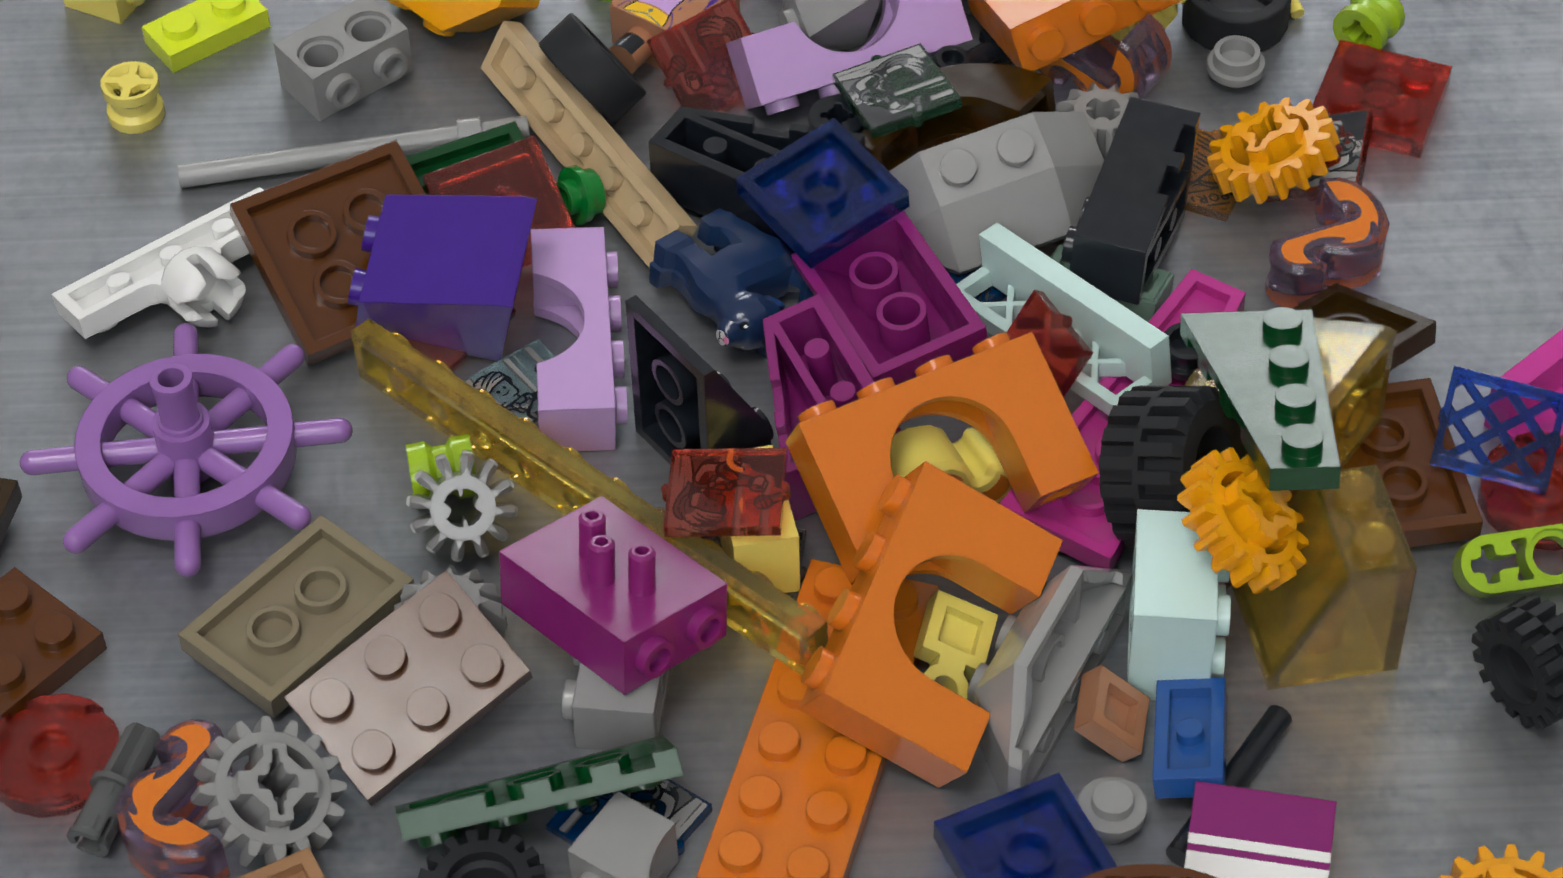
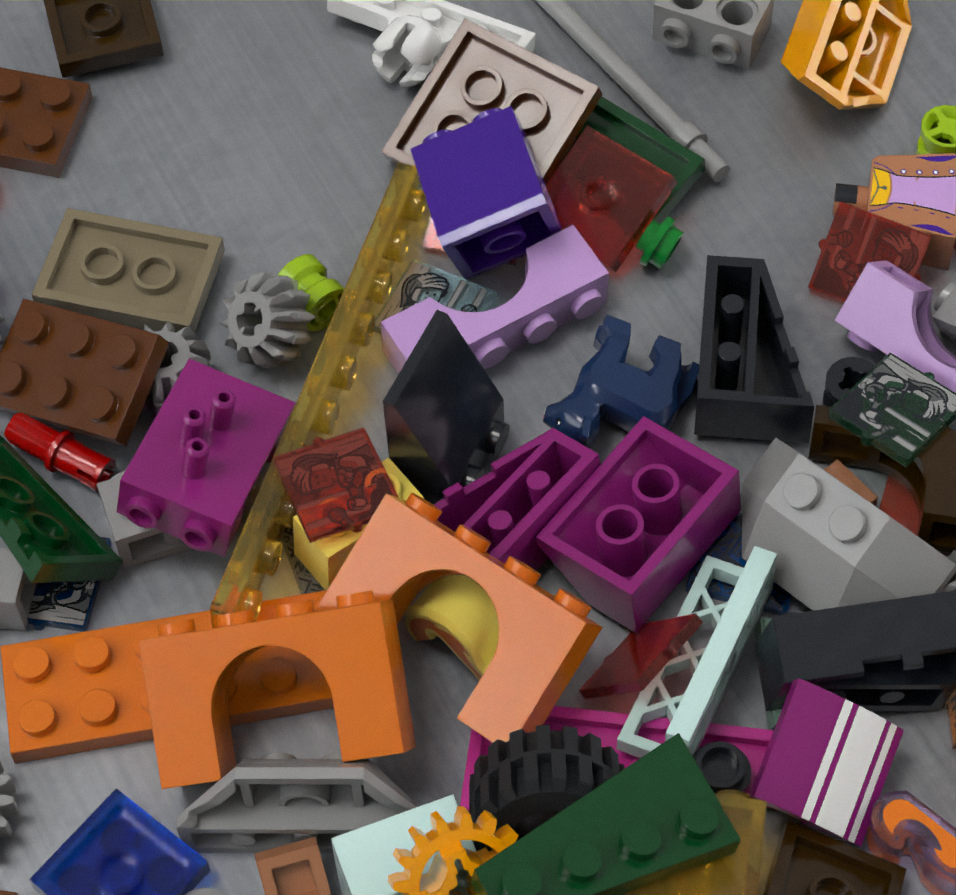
camera: 65 degrees right, 10 degrees up
medium lavender piece [20,323,353,577] -> none
tan plate [481,20,698,268] -> none
black tyre [539,13,646,124] -> none
clear blue plate [736,118,910,269] -> none
light yellow plate [913,589,998,699] -> none
none -> red axle [4,412,116,492]
none -> magenta slope [748,678,904,848]

